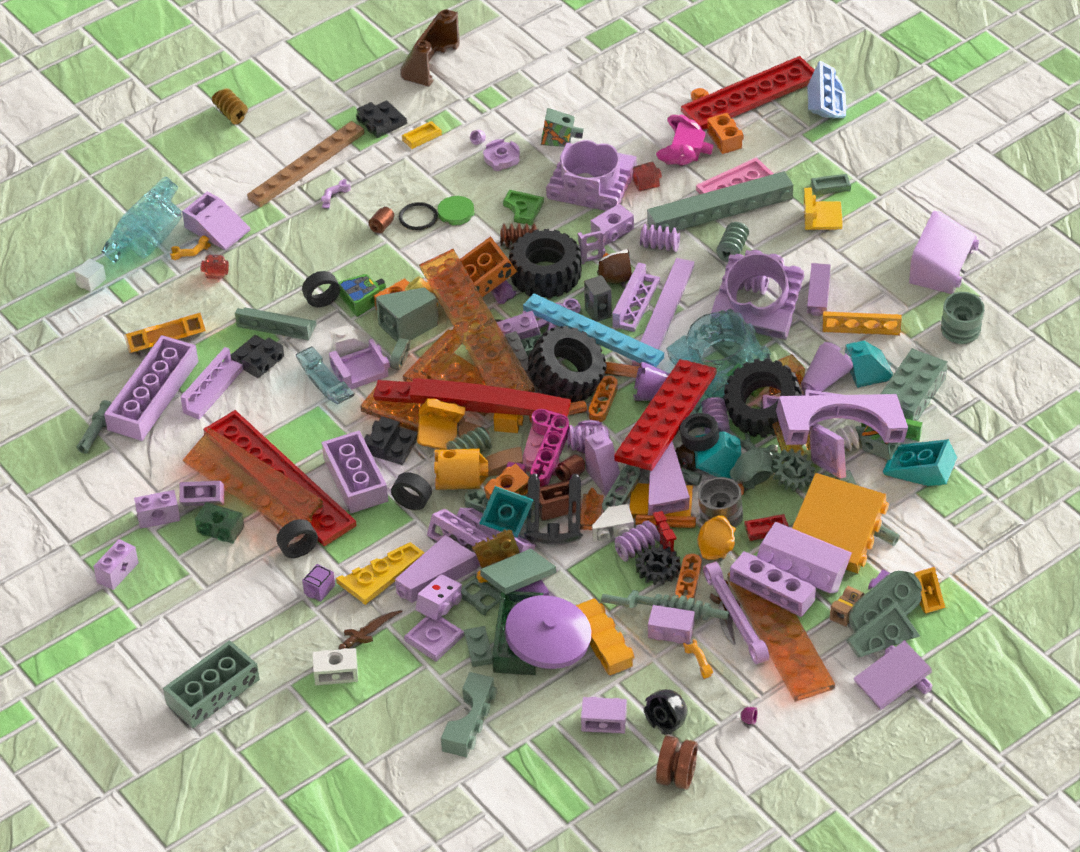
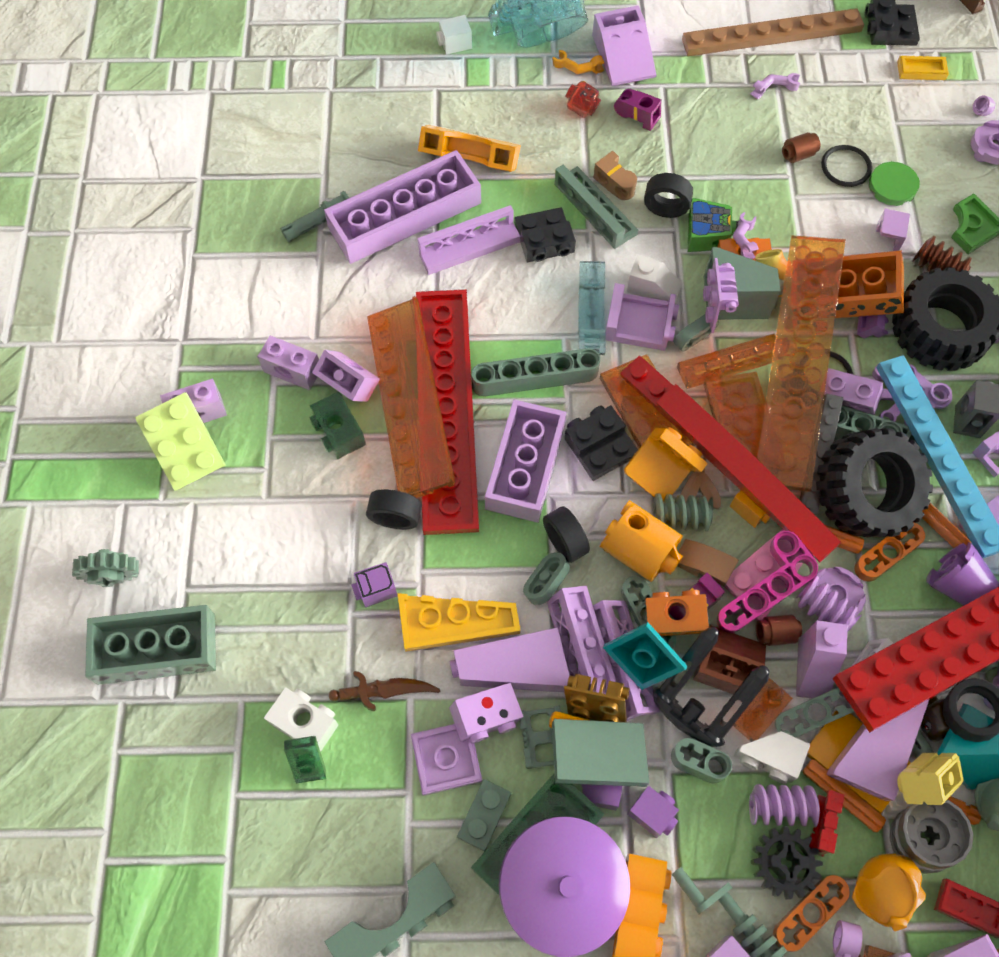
camera: 35 degrees right, 20 degrees up
none -> sand green gear [72,549,139,587]
none -> yellowish green plate [135,392,226,491]
none -> clear green plate [284,736,326,784]
none -> sand green beam [472,349,600,396]
none -> sand green plate [523,552,570,605]
none -> medium nougat leg [593,151,637,200]
none -> magenta leg [614,88,662,131]
none -> medium lavender brick [627,785,679,838]
none -> sand green beam [671,738,732,784]
none -> lavender hinge [703,258,739,333]
none -> lavender arm [733,212,759,259]
none -> lavender panel [876,208,910,251]
none -> light yellow brick [897,753,964,805]

